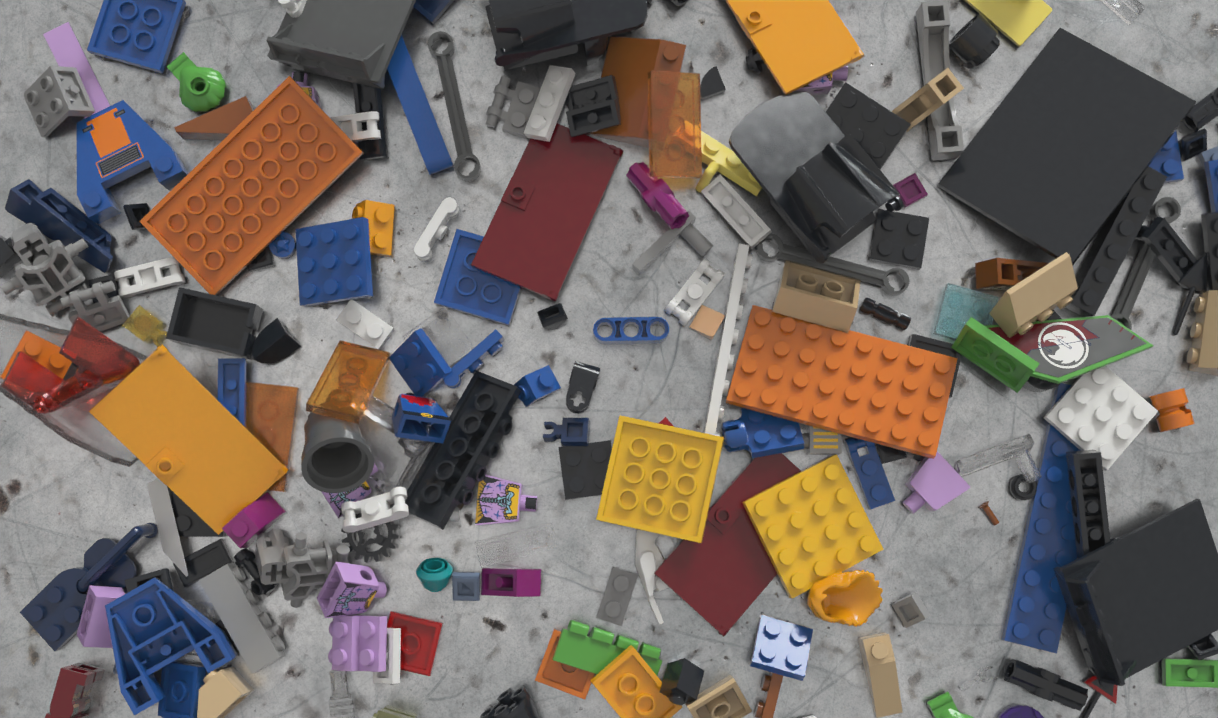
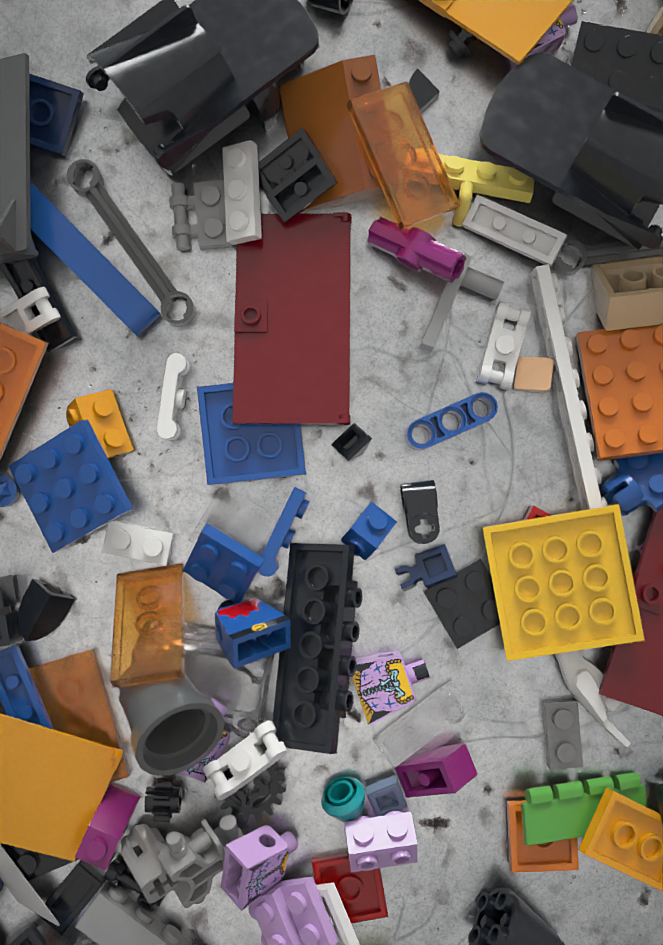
camera: 20 degrees left, 5 degrees up
none -> black gear [144,778,182,822]
none -> brick [344,811,418,872]

